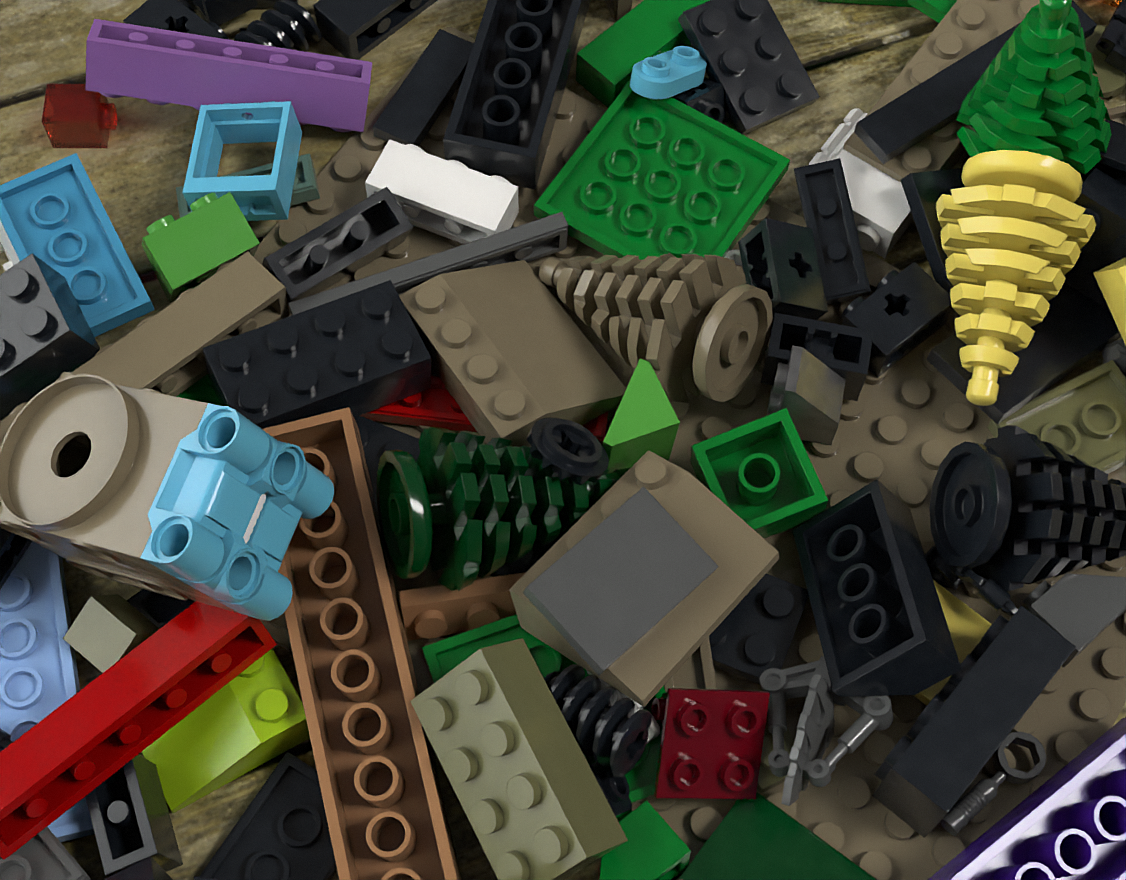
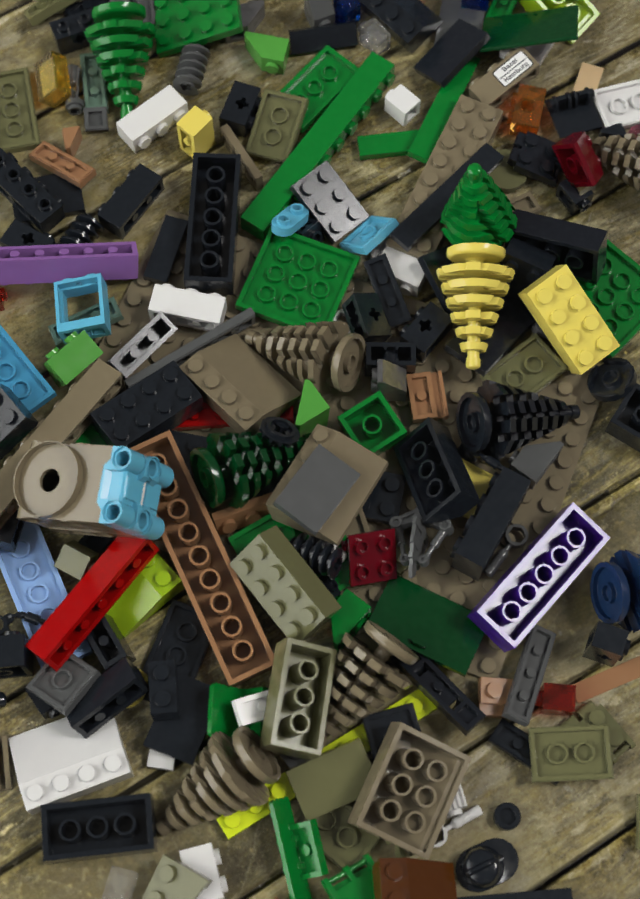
camera: 10 degrees left, 5 degrees up
none -> medium azure tile [339,215,400,255]
none -> medium nougat plate [406,370,449,423]

